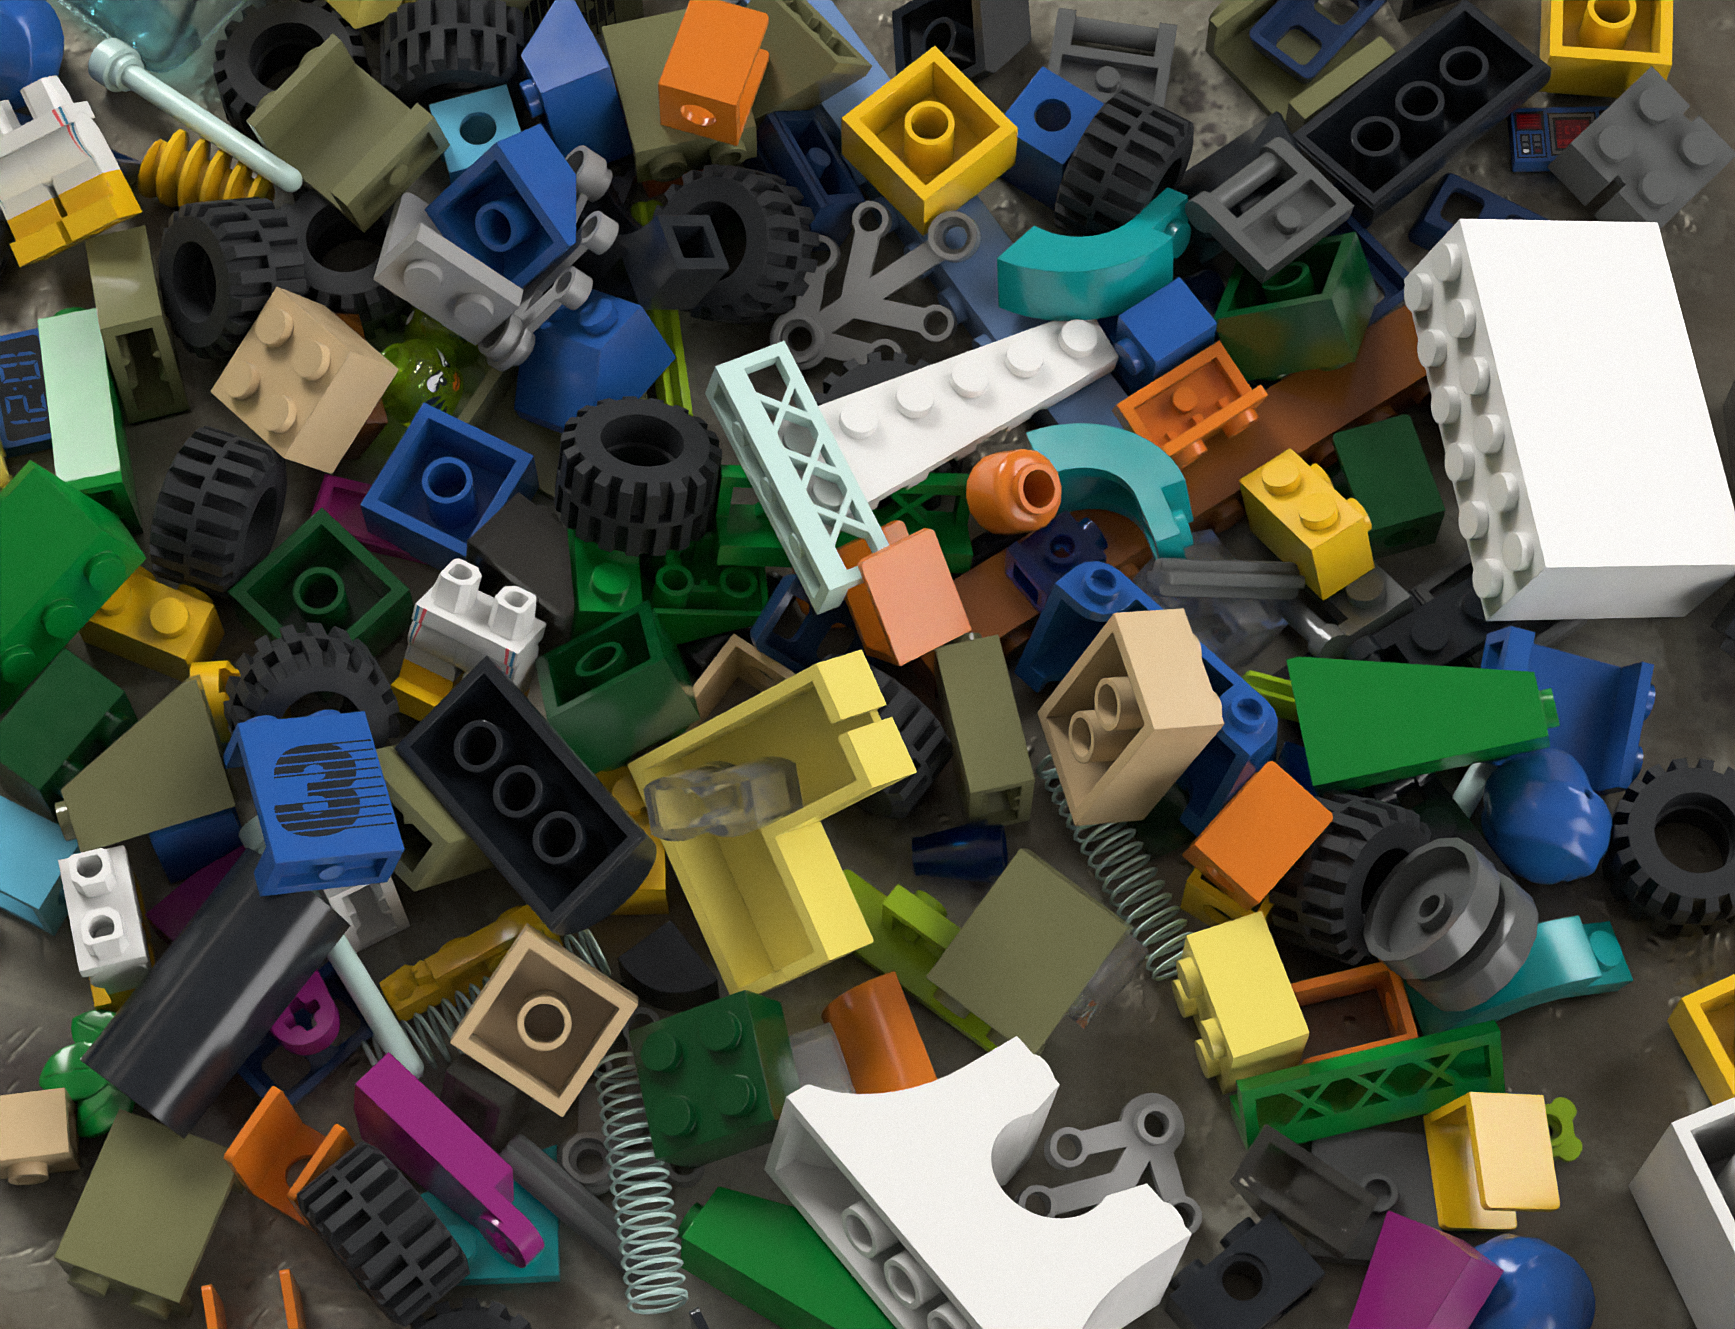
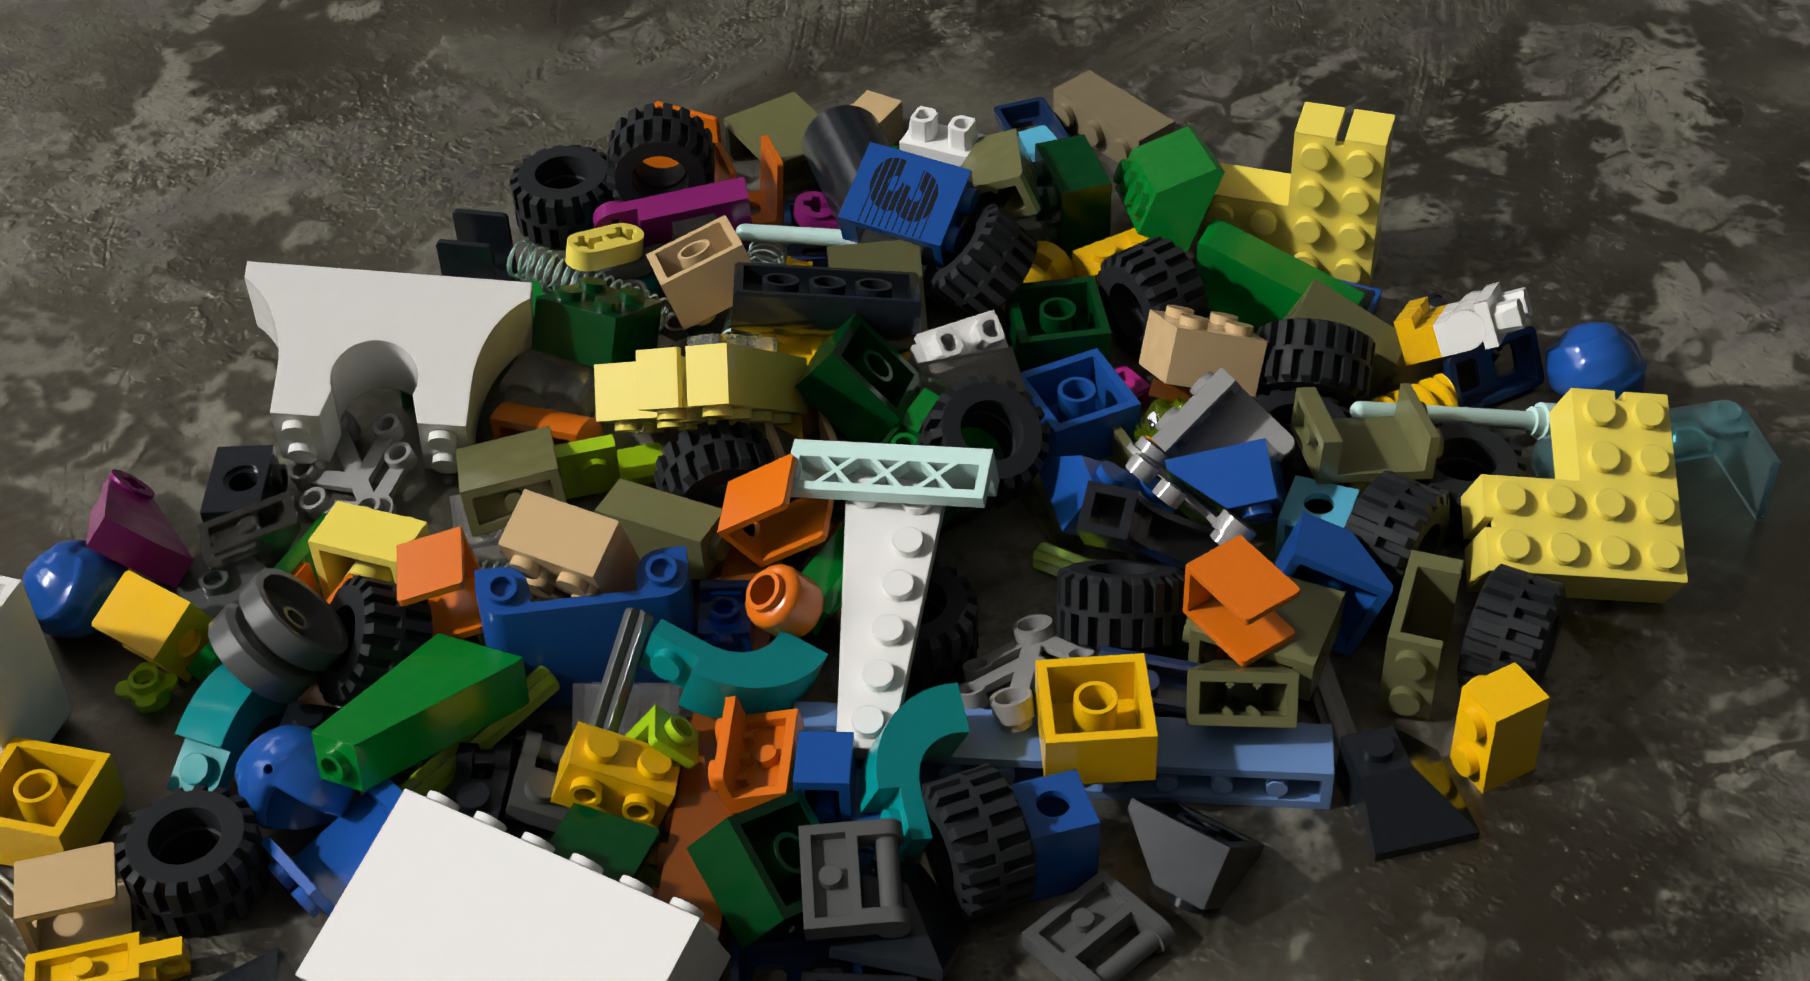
camera: 130 degrees right, 25 degrees down
none -> light yellow beam [565,223,644,272]
none -> lime bracket [625,704,699,770]

